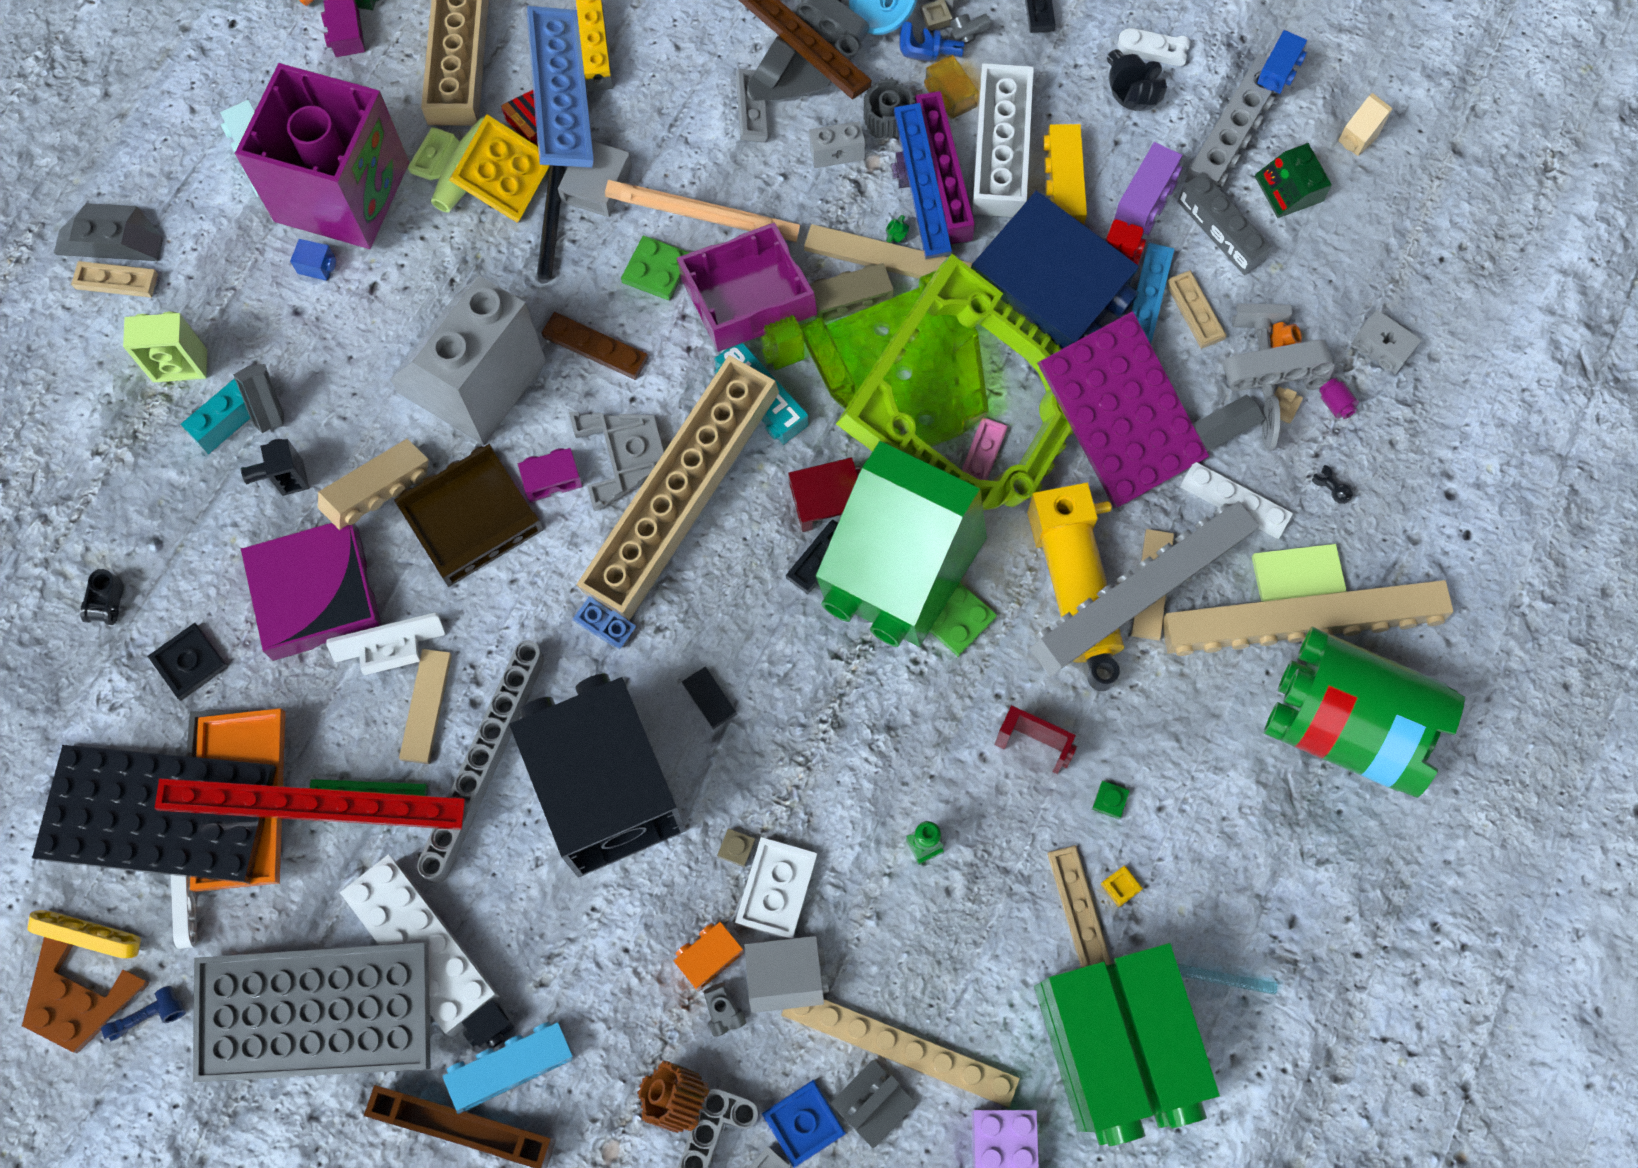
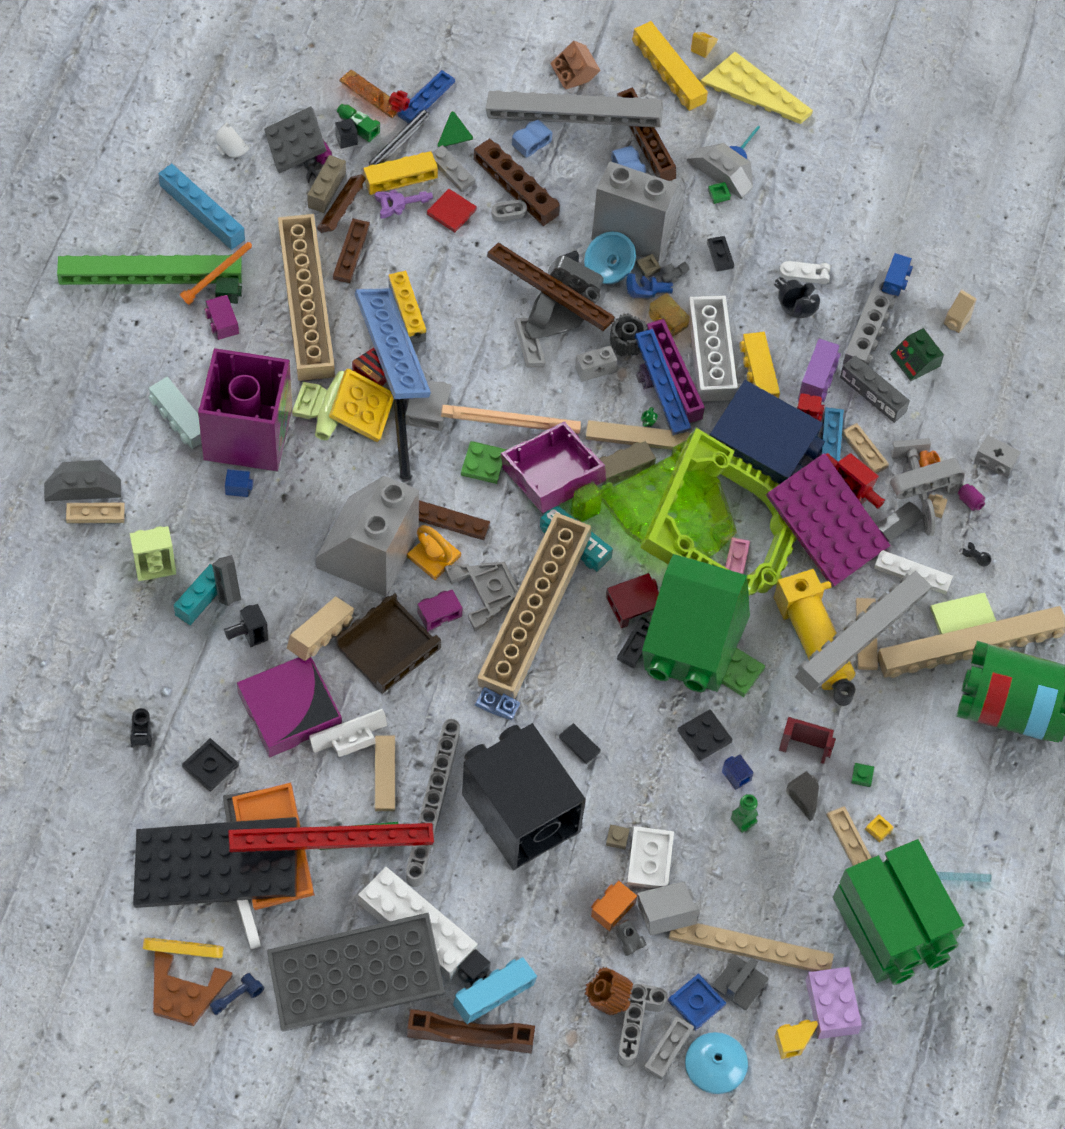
camera: 15 degrees left, 10 degrees down
none -> light orange tile [407,525,461,580]
none -> black plate [677,709,733,761]
none -> clear blue brick [722,754,754,790]
none -> clear smoke slope [786,771,819,821]
none -> red brick [826,453,885,509]

